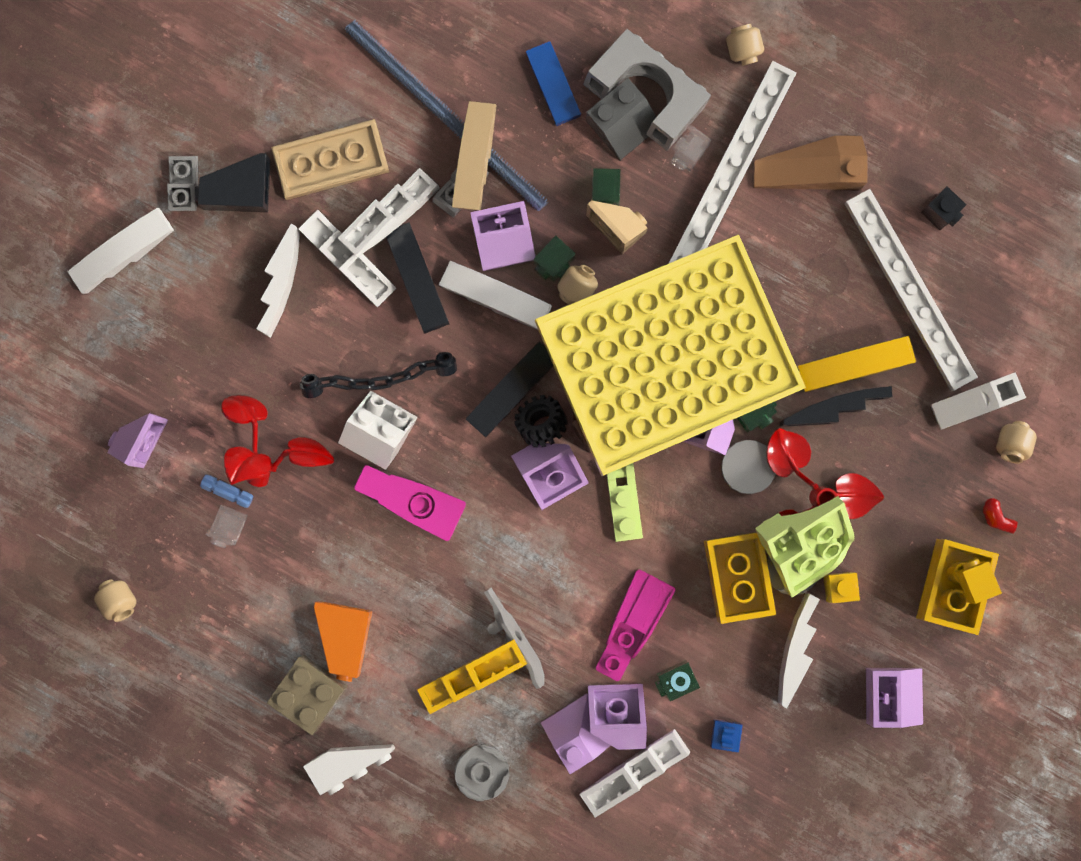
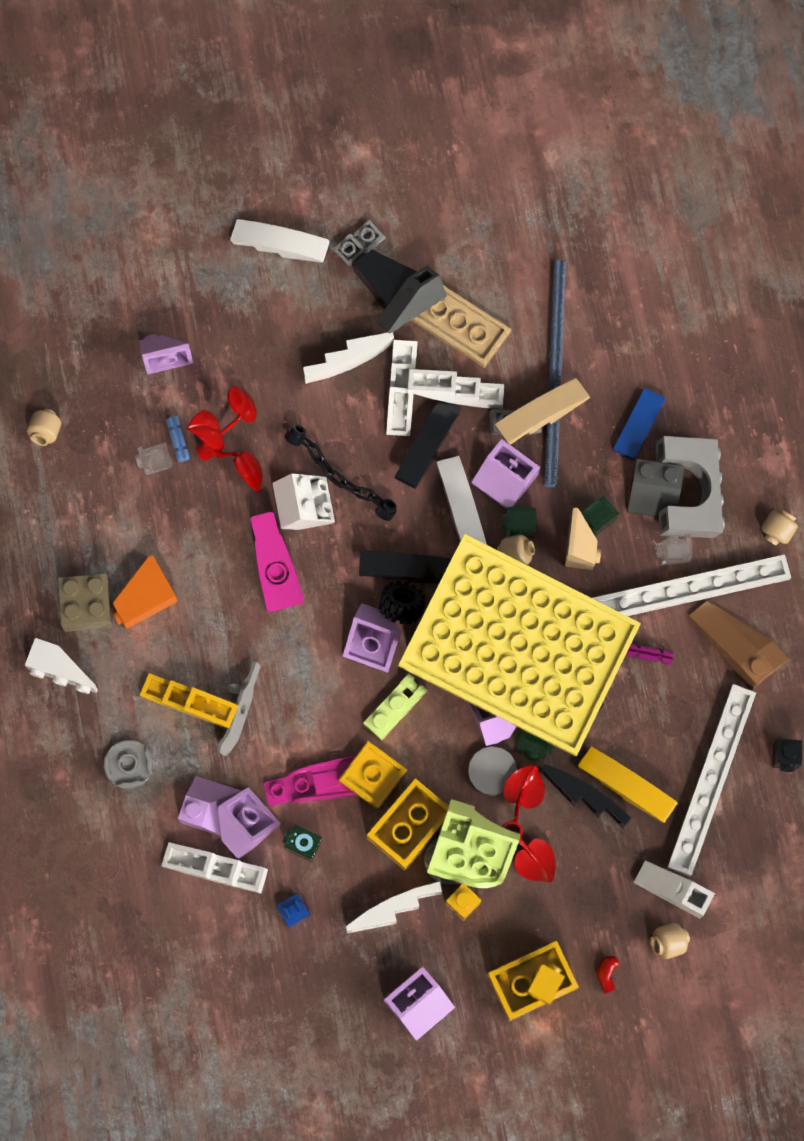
camera: 45 degrees right, 10 degrees down
none -> yellow plate [338,741,407,810]
none -> dark grey slope [377,266,447,334]
none -> magenta axle [626,643,673,665]

